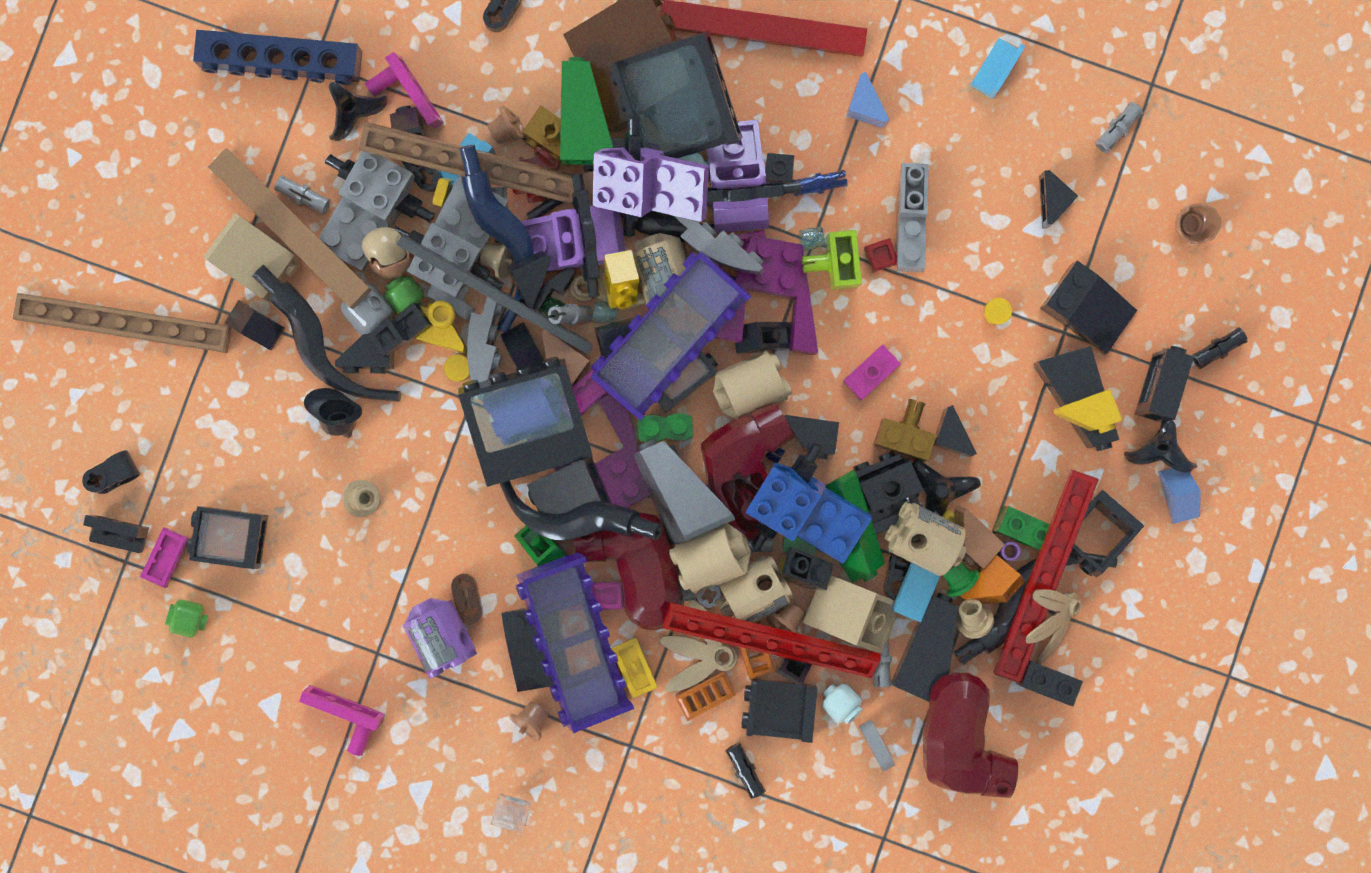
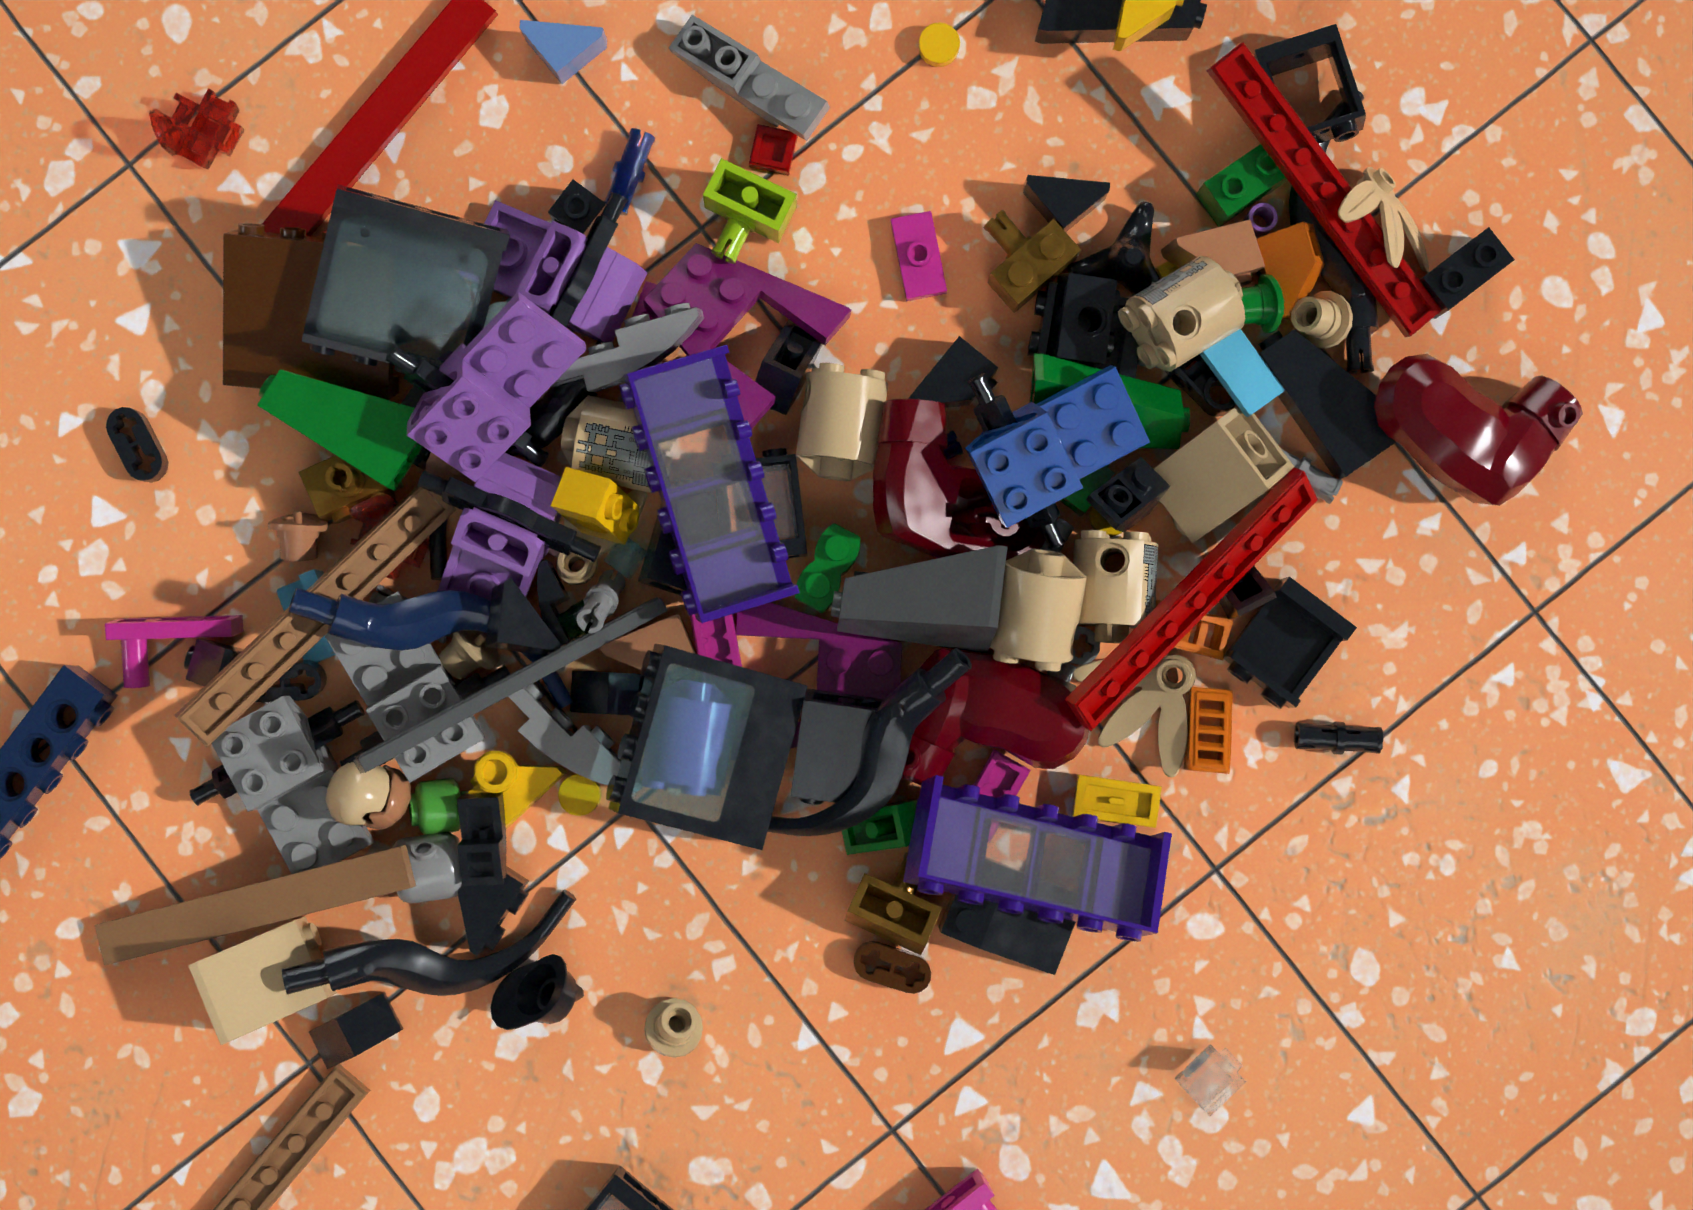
camera: 60 degrees left, 0 degrees up
light grey pin [274,175,331,215] -> none
black piece [329,82,387,141] -> none
medium lavender cylinder [402,598,477,679] -> none
light grey beam [425,285,475,321] -> none
yellow tile [432,178,454,207] -> none
nougat piece [509,701,548,741] -> none
nougat piece [767,602,805,634] -> none
clear light blue hose [799,227,825,251] -> none
light aqua head [822,683,863,724] -> none
light grey beam [859,720,895,772] -> none
none -> pearl gold brick [844,852,942,955]

